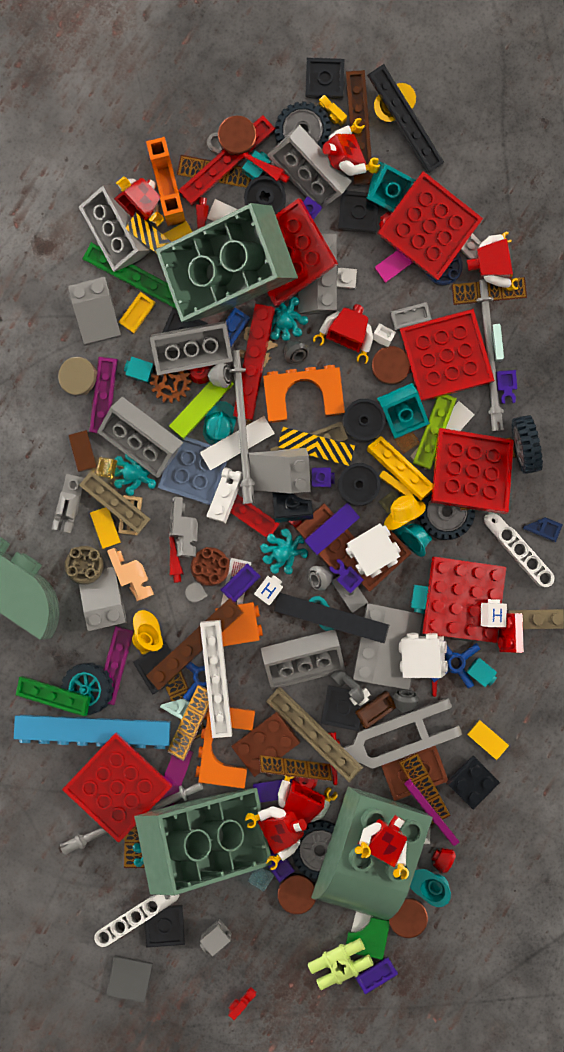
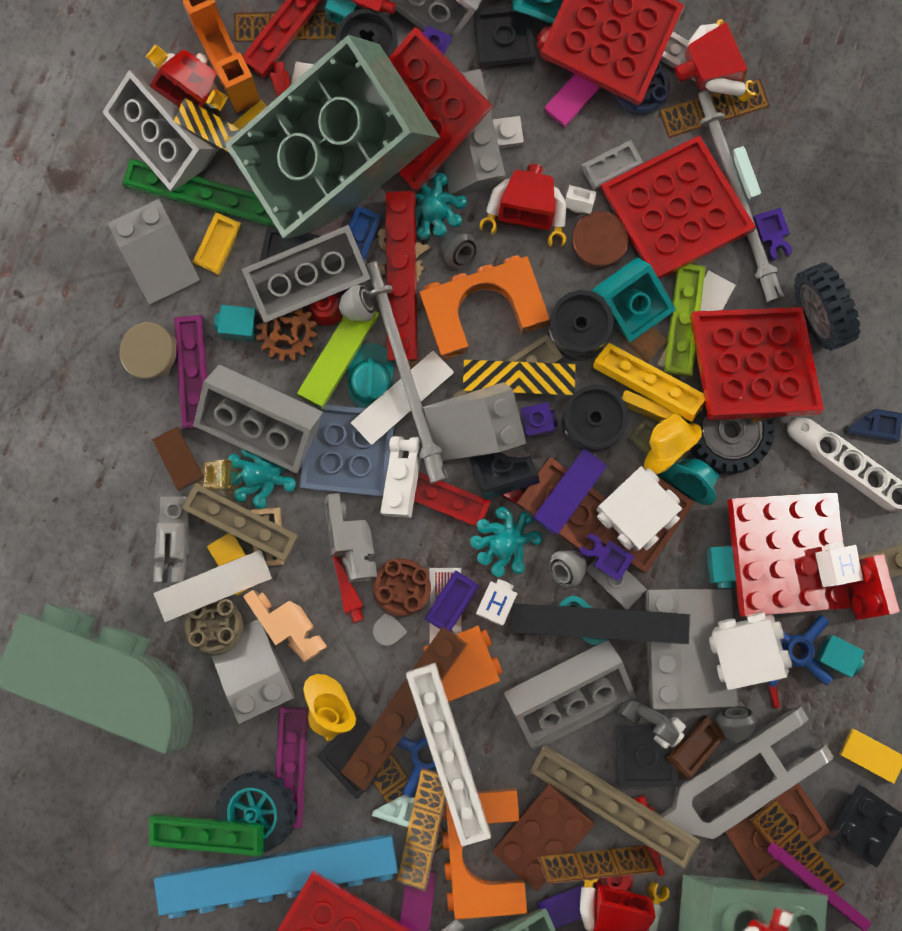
camera: 15 degrees left, 5 degrees down
none -> white sticker [153,550,272,622]

